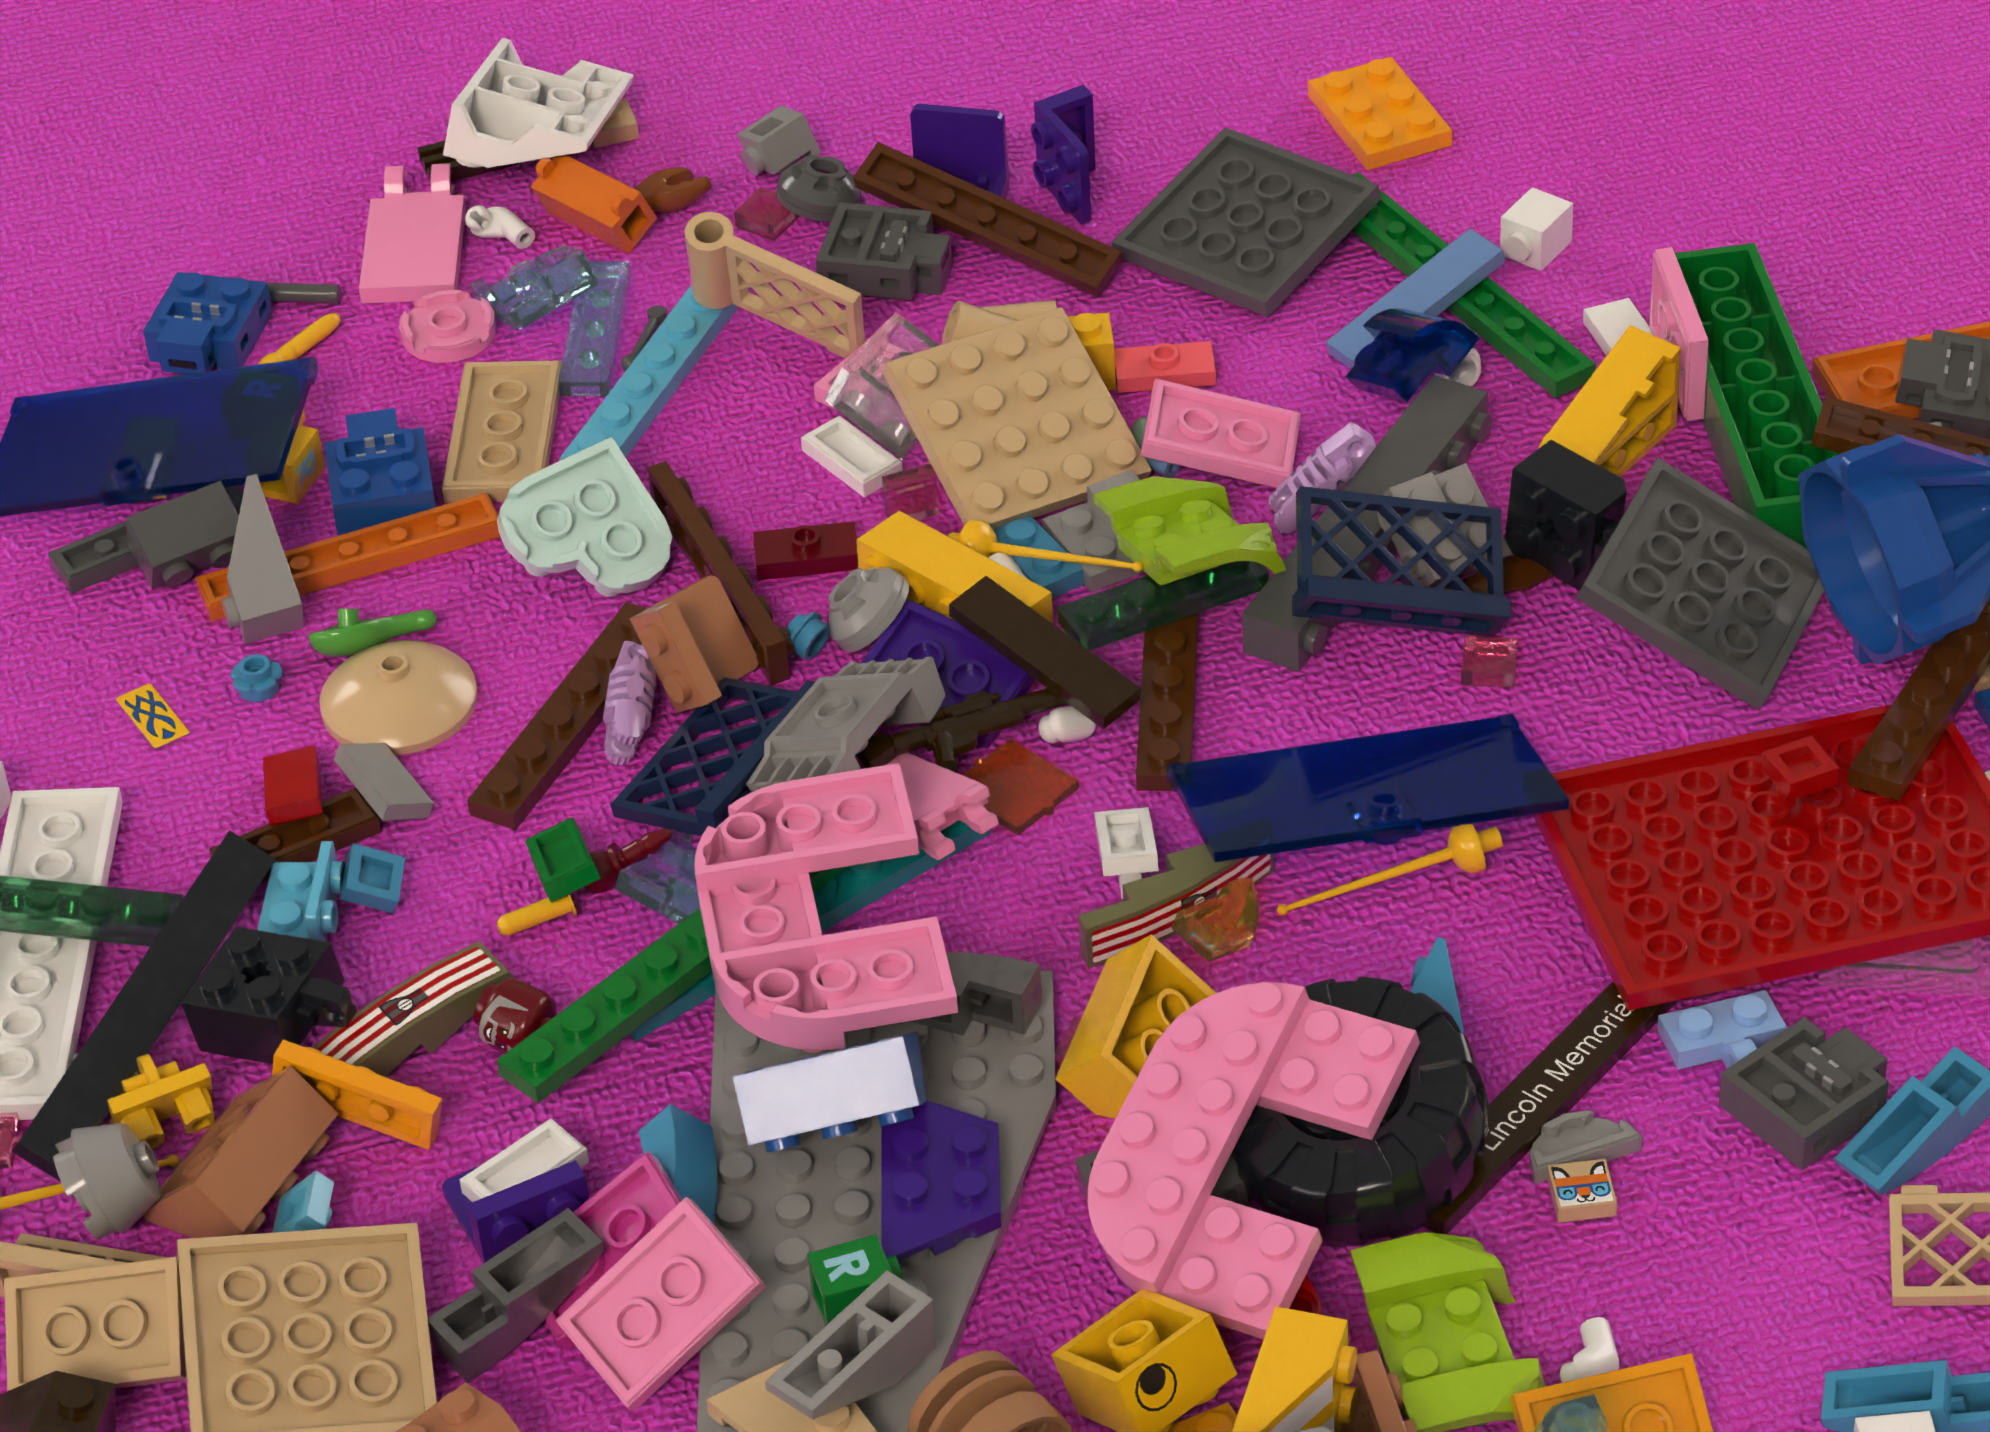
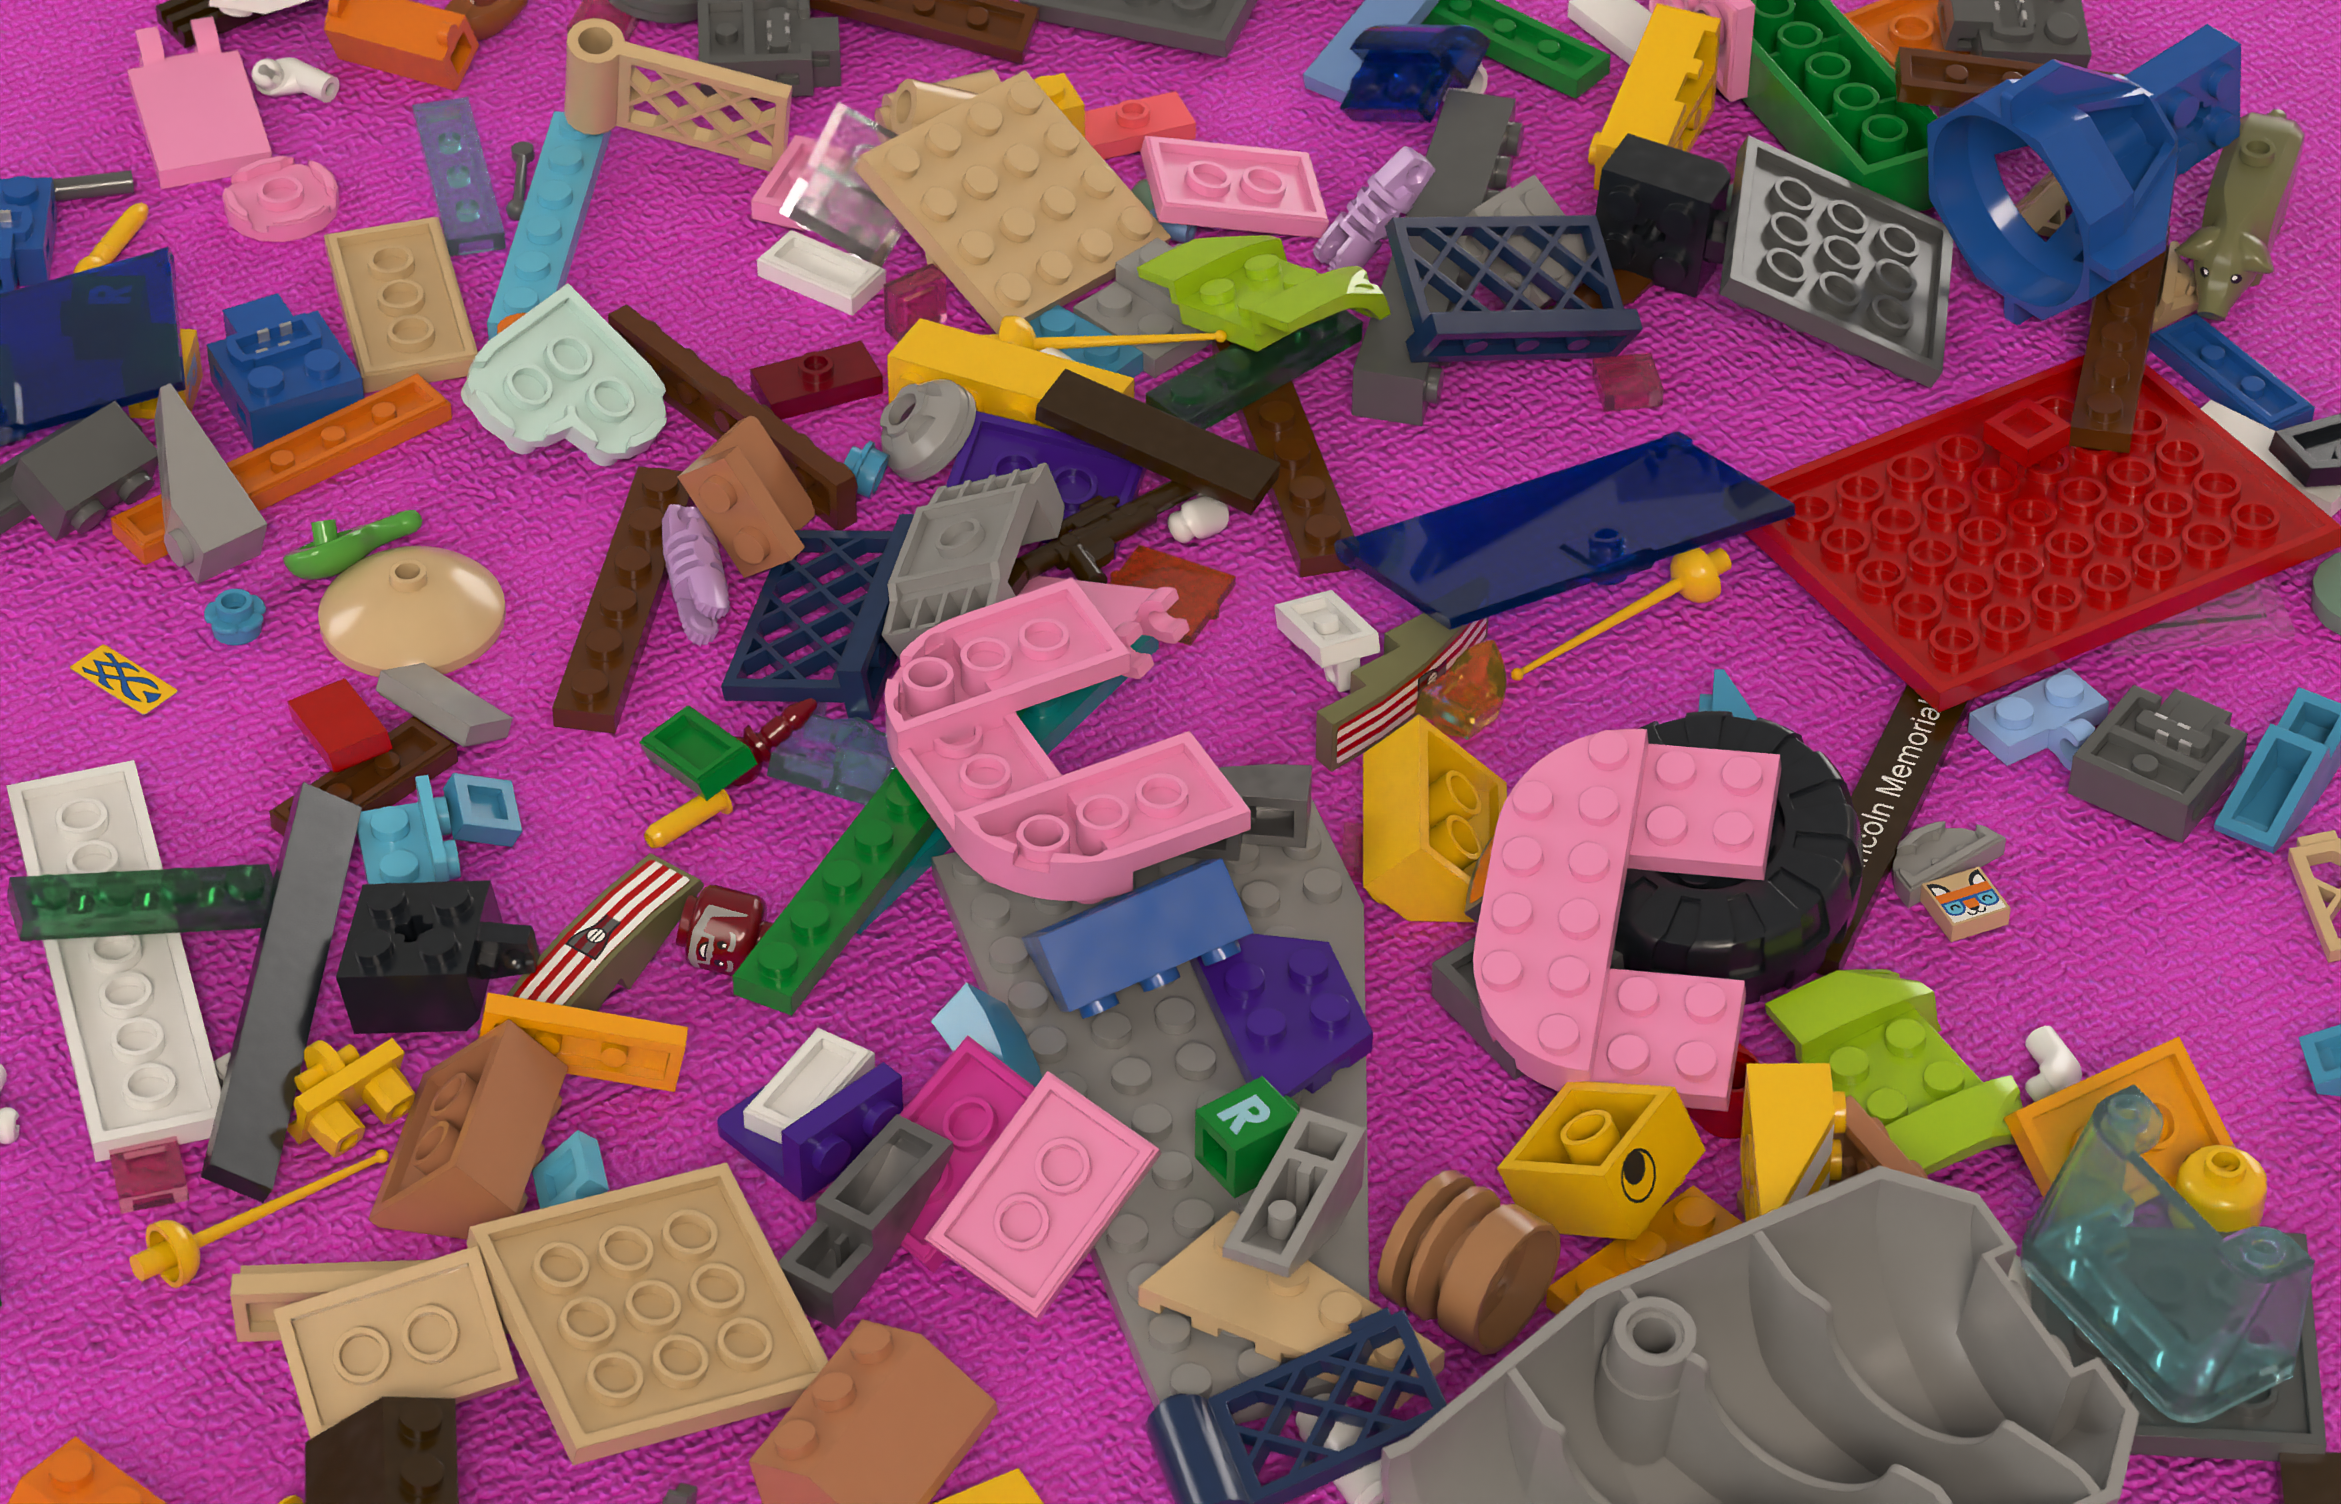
camera: 20 degrees left, 0 degrees up
light grey cone [53,1123,161,1239] -> none
clear light blue slope [469,245,599,331] -> none

